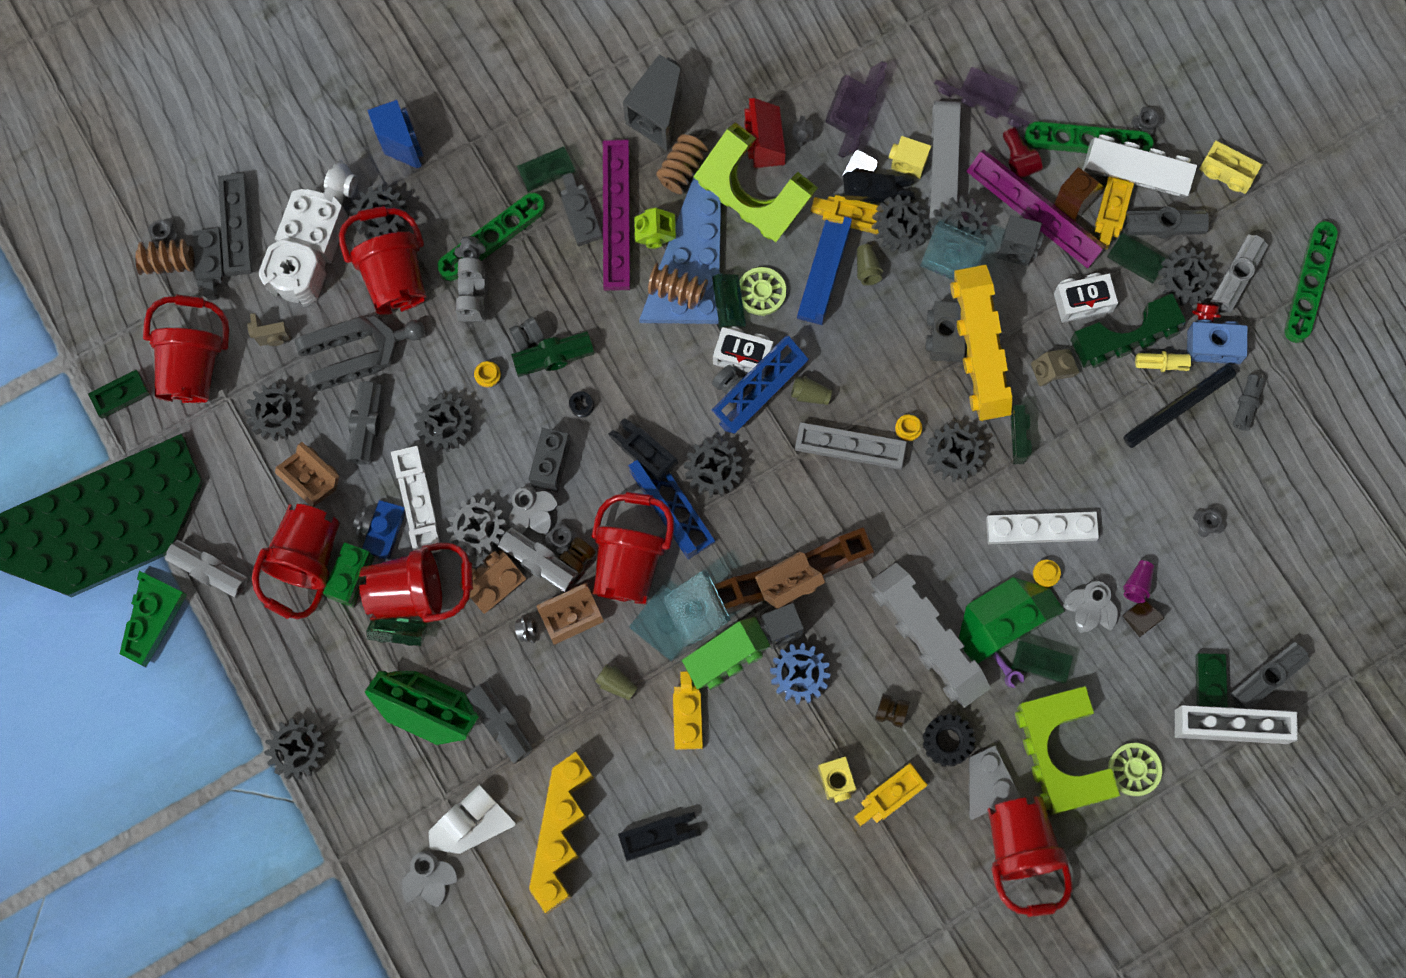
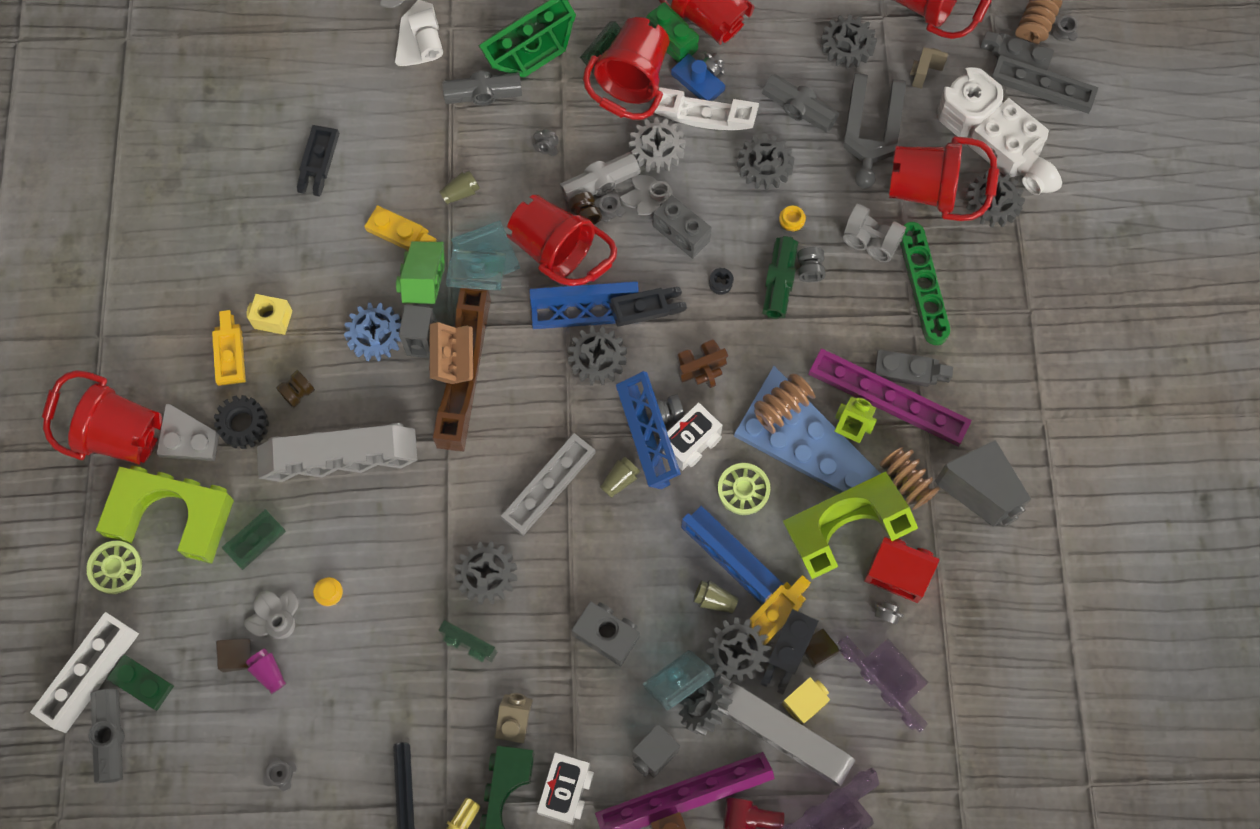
camera: 115 degrees right, 5 degrees down
medium nougat bracket [275,442,339,507] -> none
blue slope [367,100,423,168] -> none
flat silver plate [455,236,486,259] -> none
medium nougat bracket [459,550,526,614] -> none
clear green plate [517,146,575,192] -> none
yellow brick [529,752,594,914] -> none
medium nougat bracket [537,583,604,645] -> none
clear green plate [712,274,746,328] -> none
yellow plate [895,414,922,441] -> none
yellow brick [950,265,1012,421] -> none
green wedge [958,577,1065,664] -> none
white plate [986,512,1099,544] -> none
medium lavender hand [992,652,1024,688] -> none
none -> reddish brown hips [677,339,728,388]

